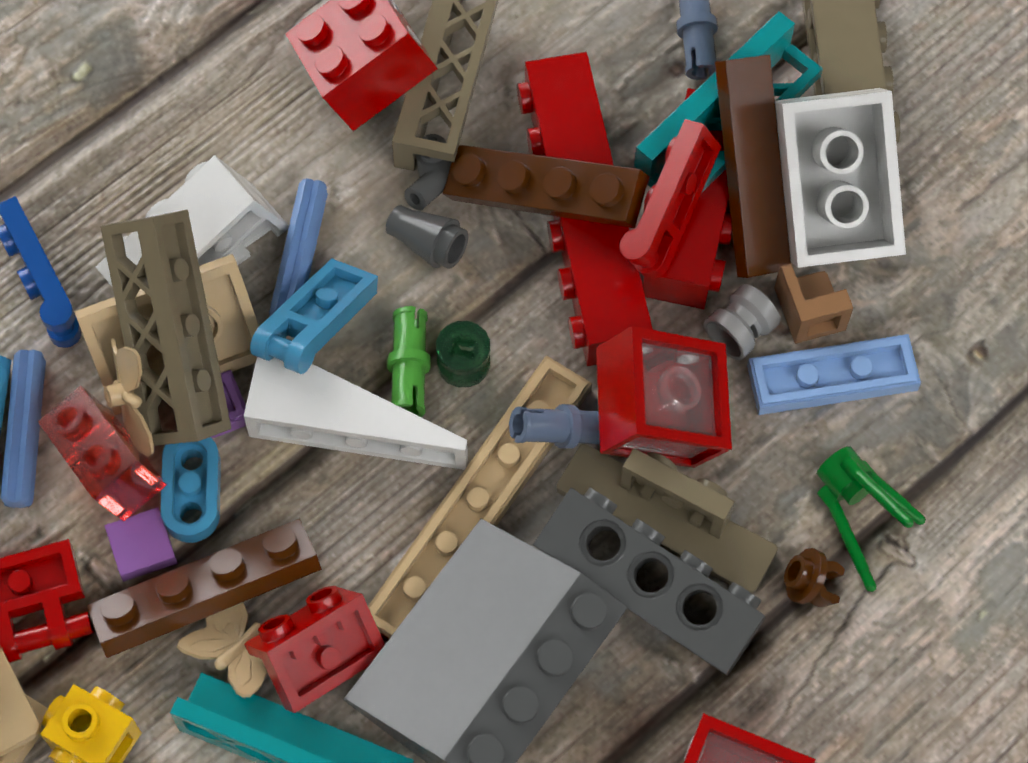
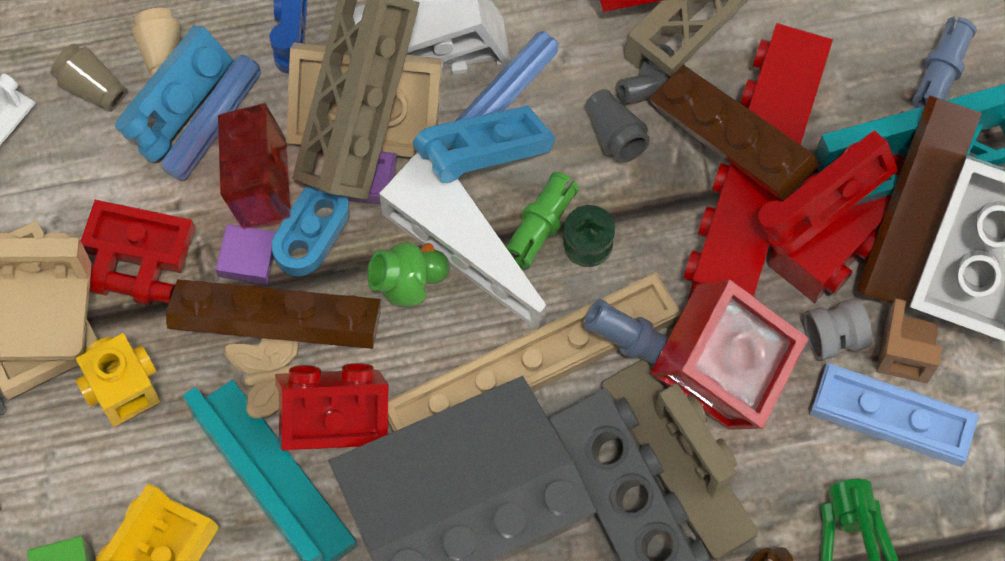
camera: 30 degrees right, 0 degrees up
tan piece [104,338,155,457] -> none
none -> bright green animal [367,242,450,307]

